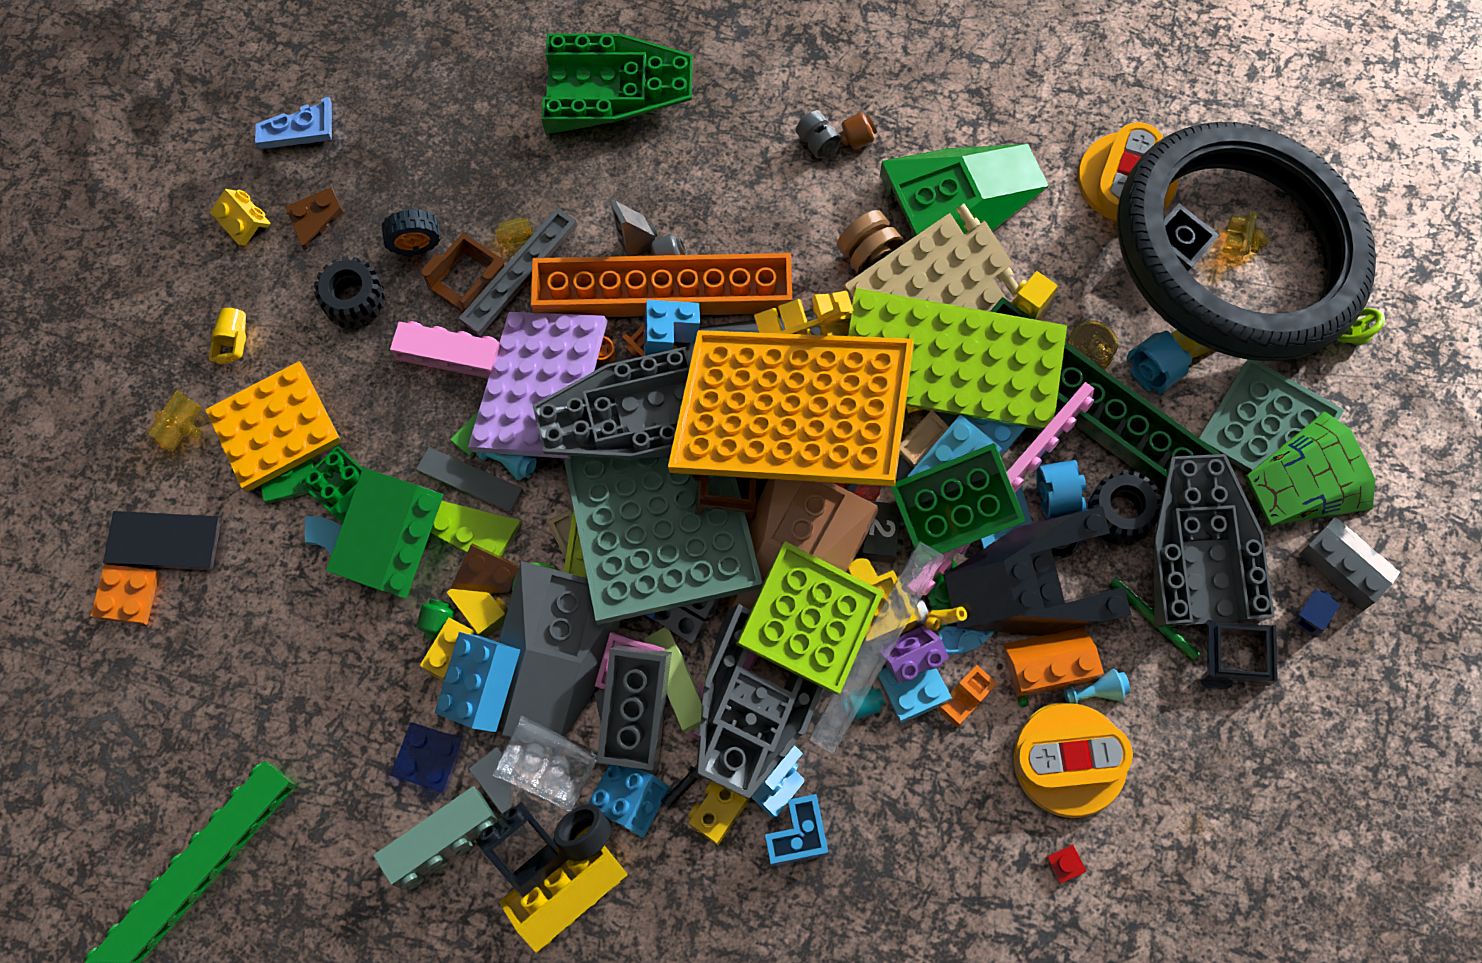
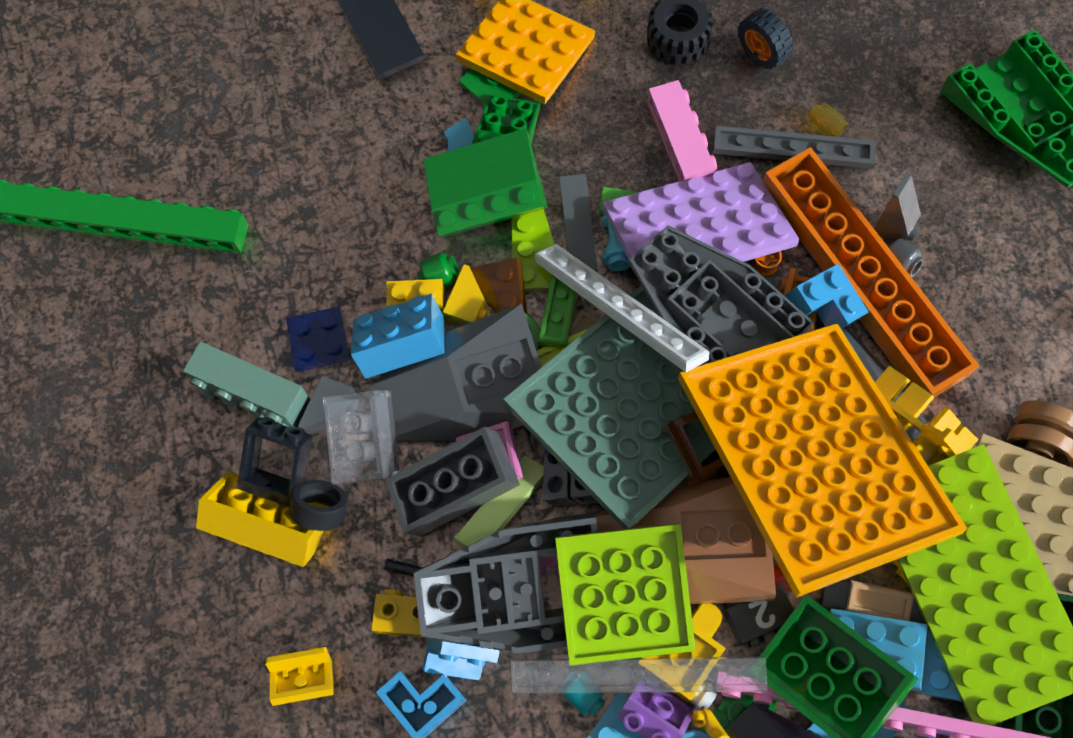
camera: 60 degrees right, 0 degrees up
orange plate [90,564,160,625] -> none
reddish brown piece [421,233,505,313] -> none
dark azure bracket [588,764,671,839] -> none
none -> yellow bracket [266,647,334,706]
none -> white tile [535,244,709,372]
none -> bright green tile [538,275,578,348]

